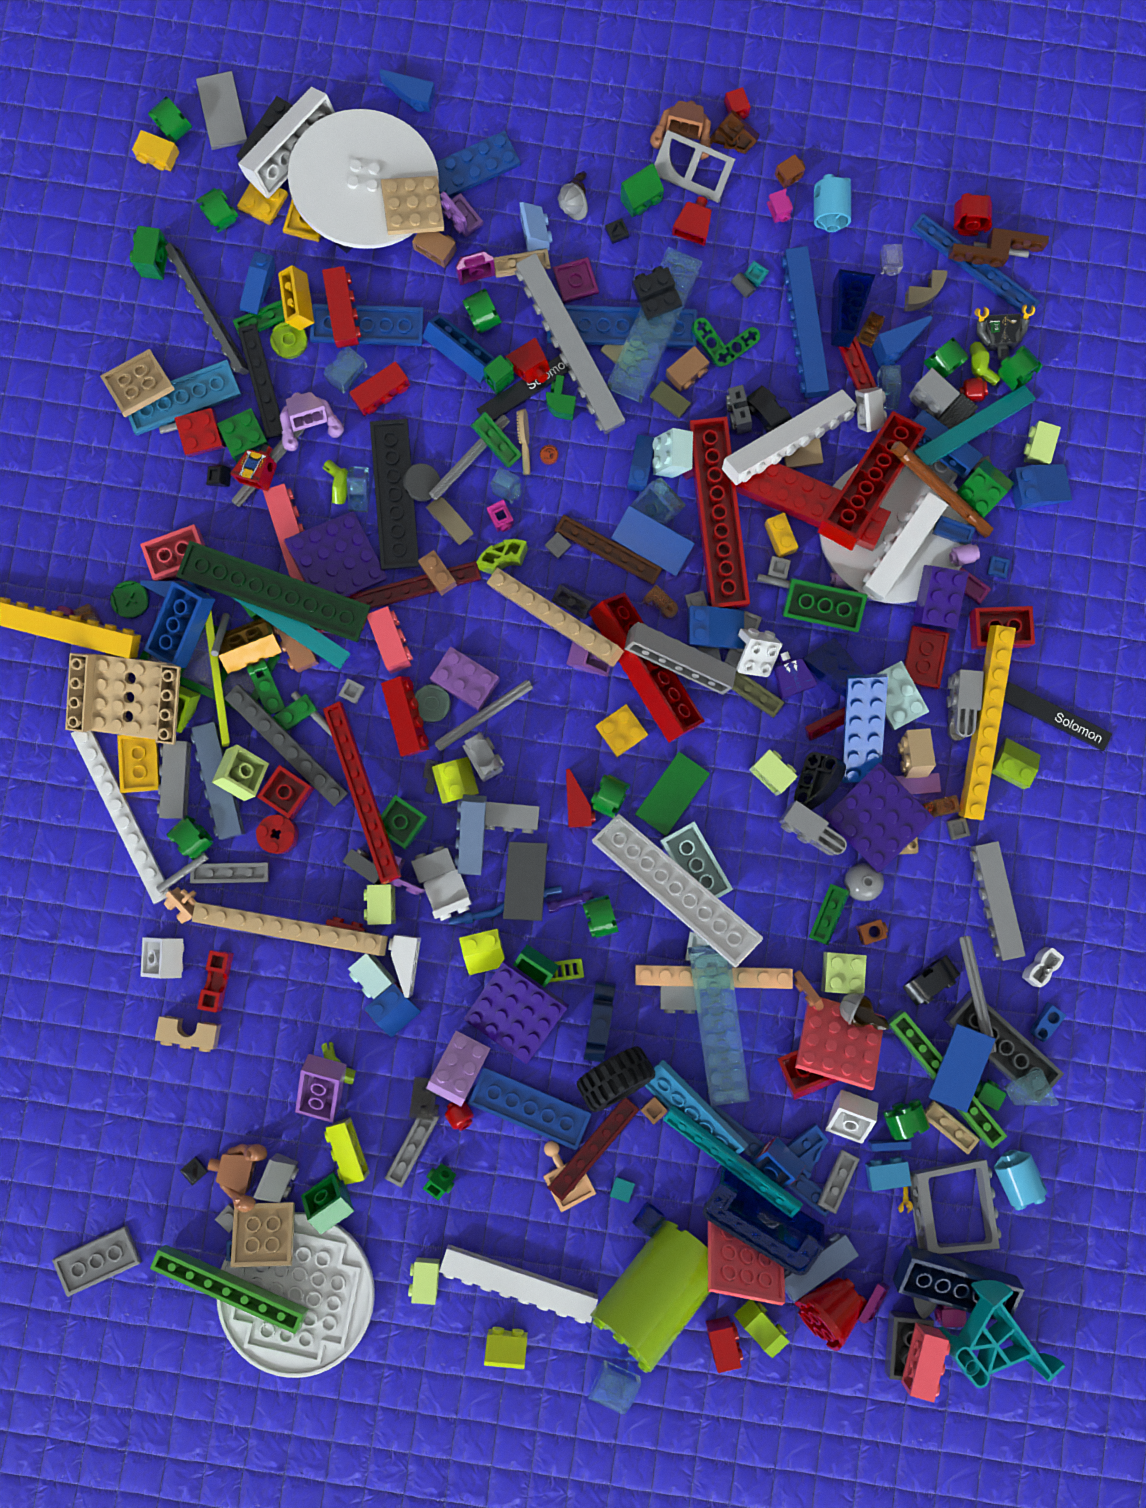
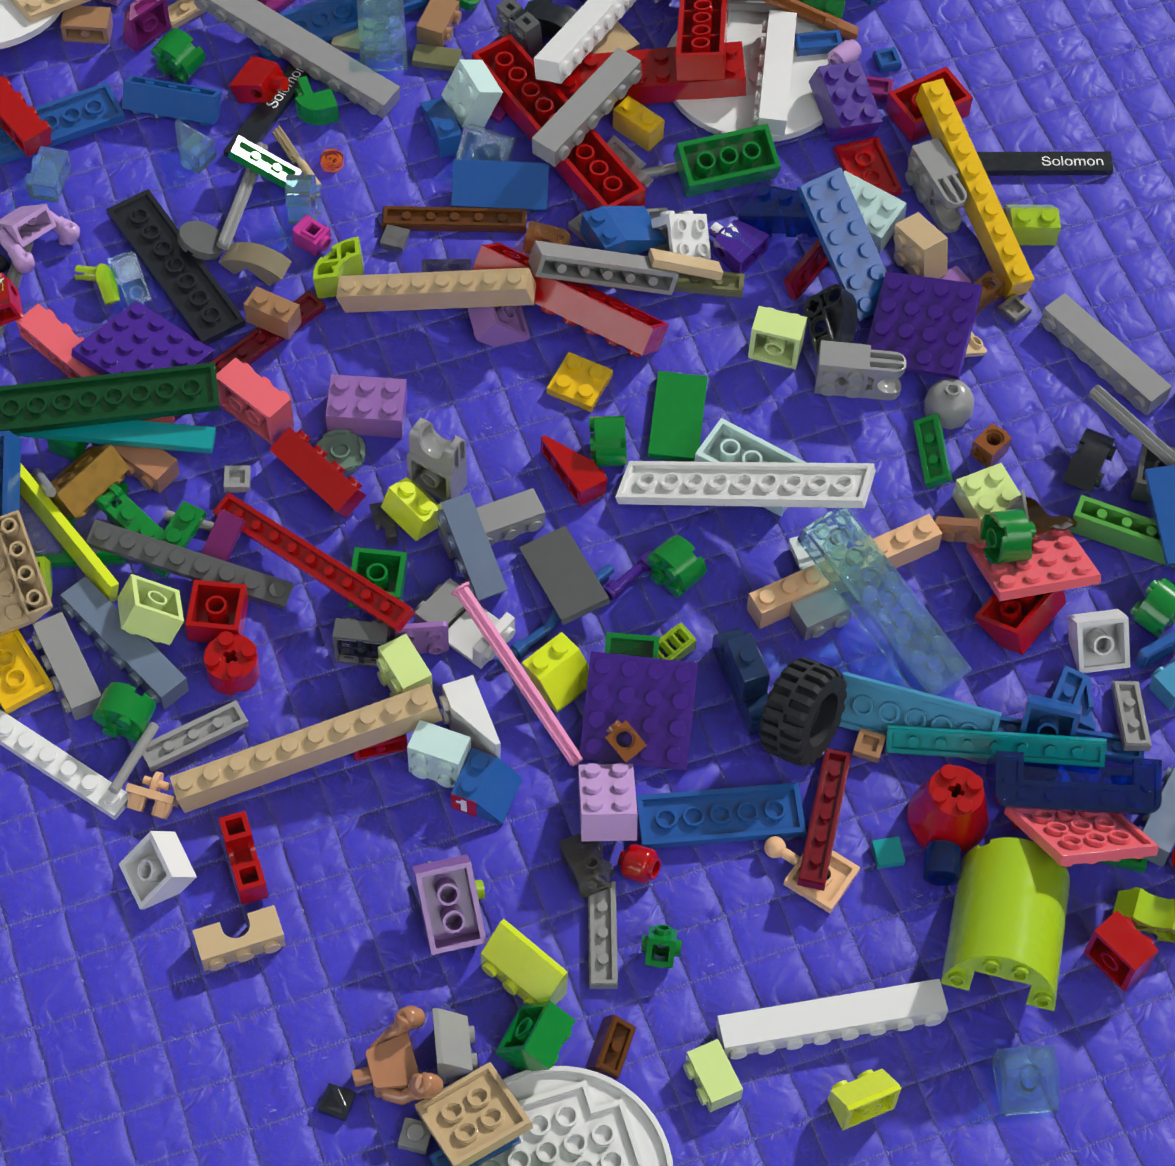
camera: 30 degrees left, 25 degrees down
red brick [349,361,410,416] -> none
light grey axle [435,680,533,751] -> none
green brick [483,354,514,395] -> none
light grey plate [767,556,791,580] -> none
none -> clear light blue slope [175,119,217,174]
none -> magenta tile [201,509,246,562]
none -> bright pink axle [451,582,583,767]
none -> light grey brick [532,47,642,167]
none -> reddish brown slope [586,1014,637,1079]
none -> dark orange brick [605,720,647,763]
none -> light grey plate [607,135,654,187]
none -> tan tile [648,248,723,280]
none -> red cone [906,764,989,857]
none -> green brick [980,509,1036,564]

